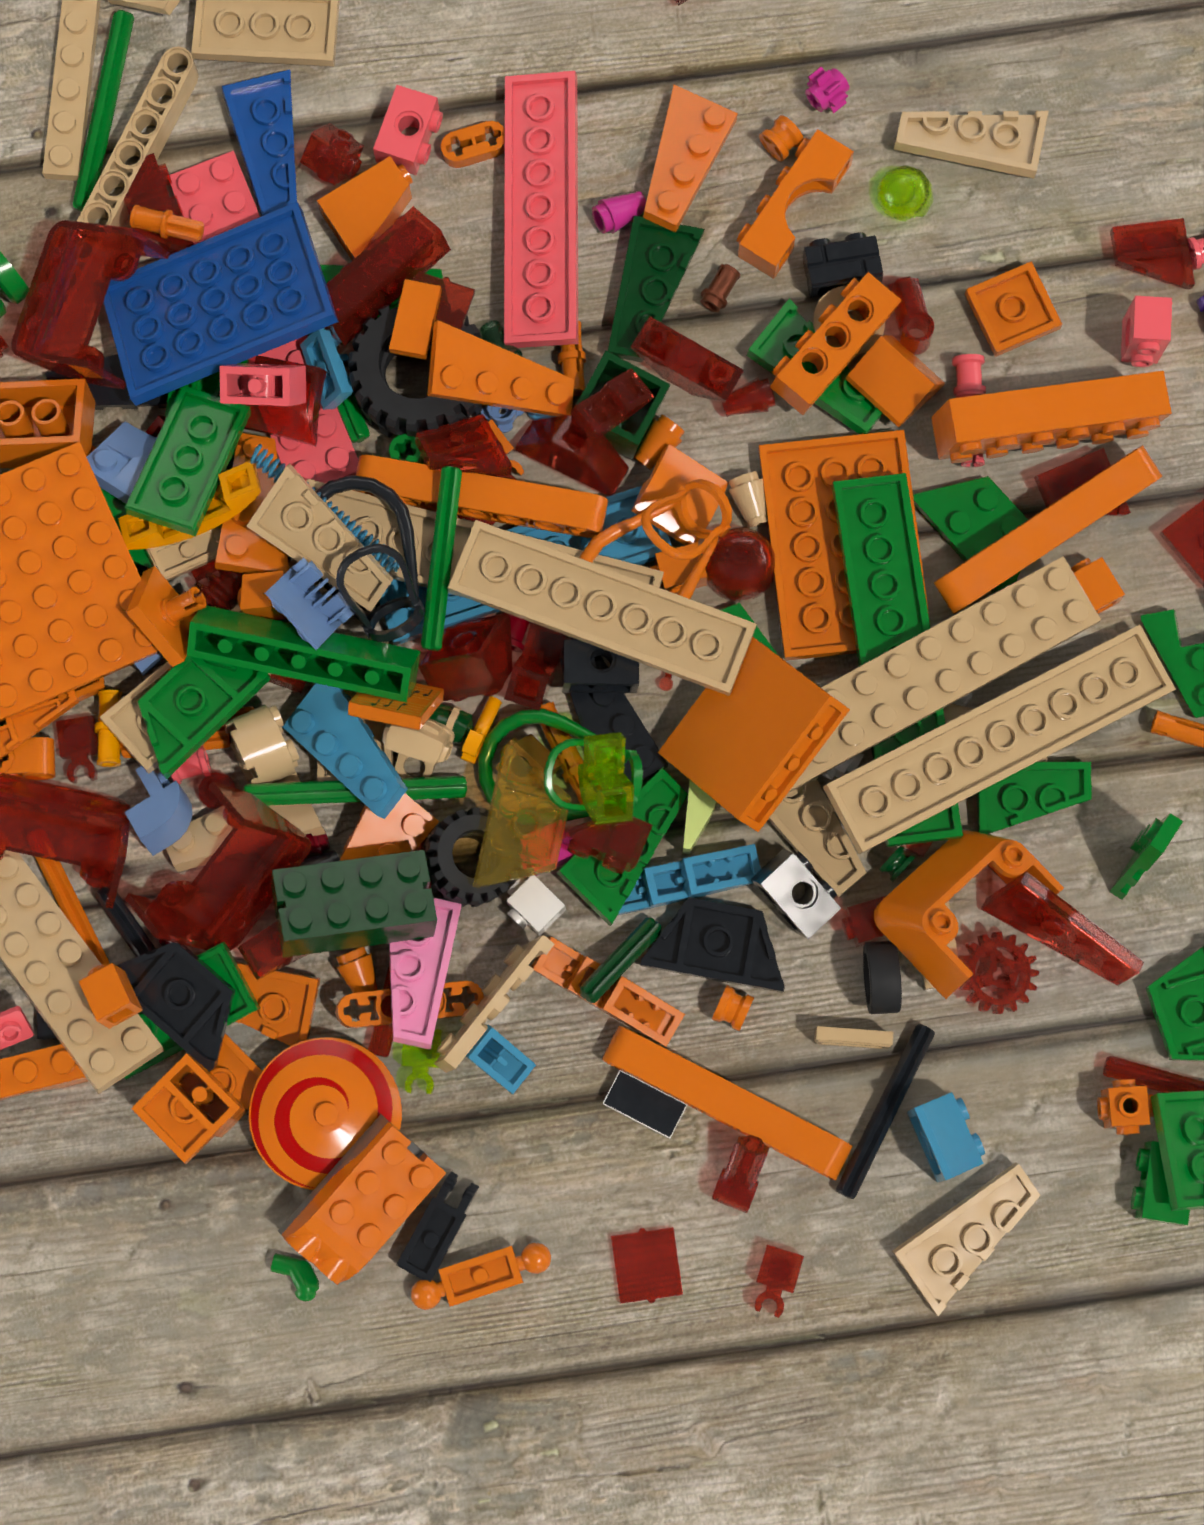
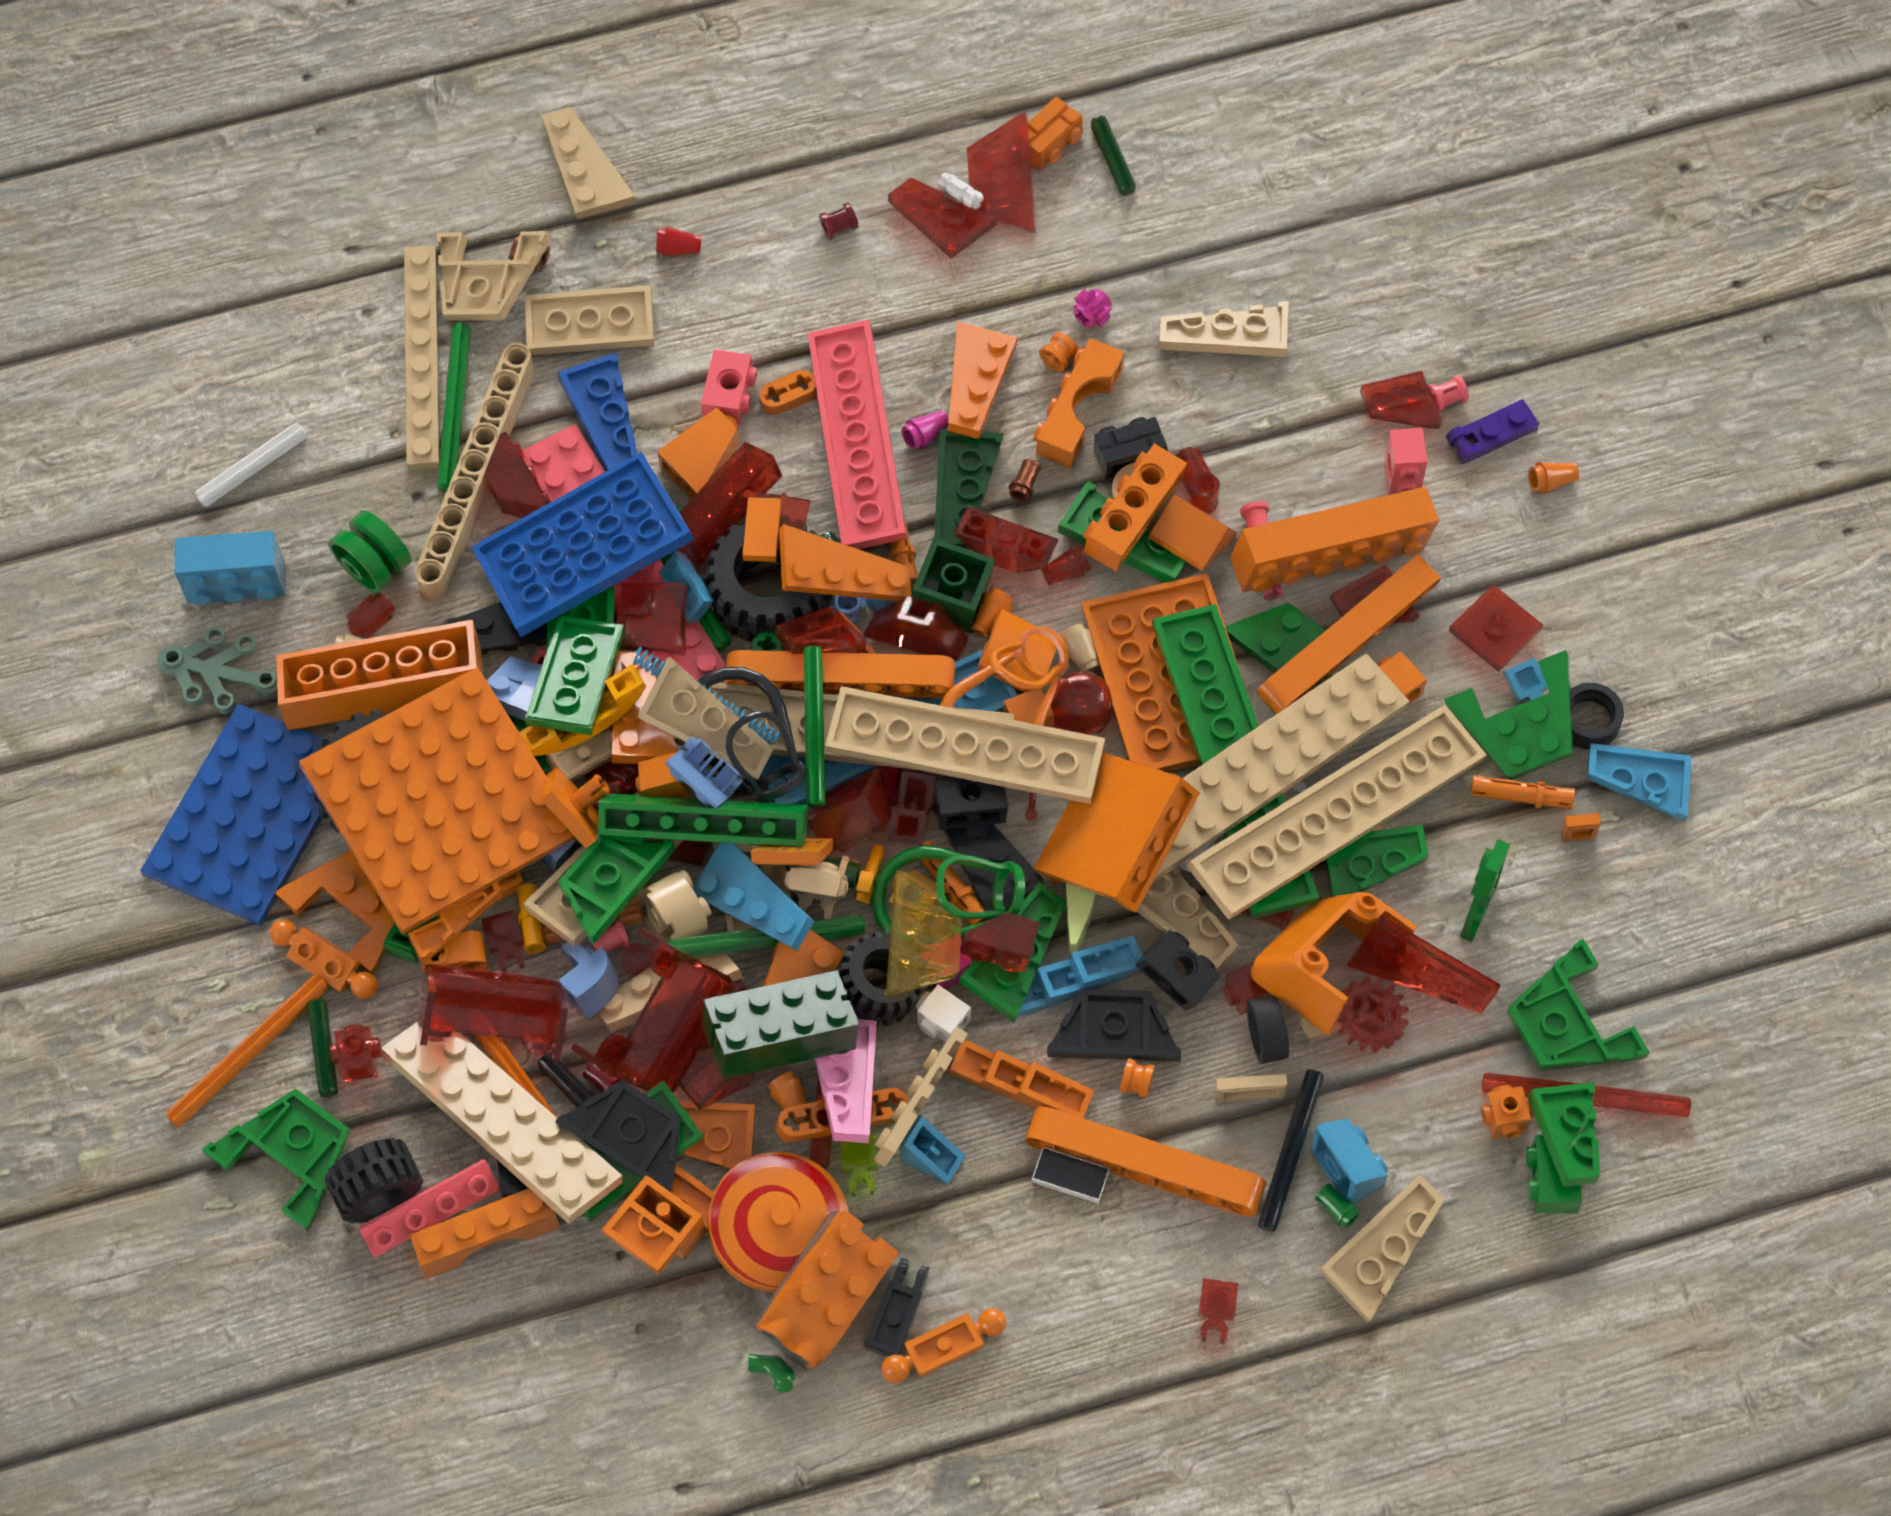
camera: 10 degrees left, 15 degrees down
clear red windscreen [11,220,170,389] -> none
orange brick [78,963,143,1029] -> none
orange axle [130,205,204,242] -> none
coral brick [220,363,306,406] -> none
clear red brick [300,123,364,185] -> none
clear red slope [570,368,654,442] -> none
clear neon green brick [578,732,634,825] -> none
dark green axle [579,917,661,1003] -> none
clear red piece [611,1227,683,1304] -> none
clear red piece [711,1134,769,1213] -> none
clear neon green hair [877,165,933,222] -> none
dark green bush [879,846,915,882] -> none
orange plate [964,261,1063,357] -> none
none -> green pin [1314,1183,1360,1228]

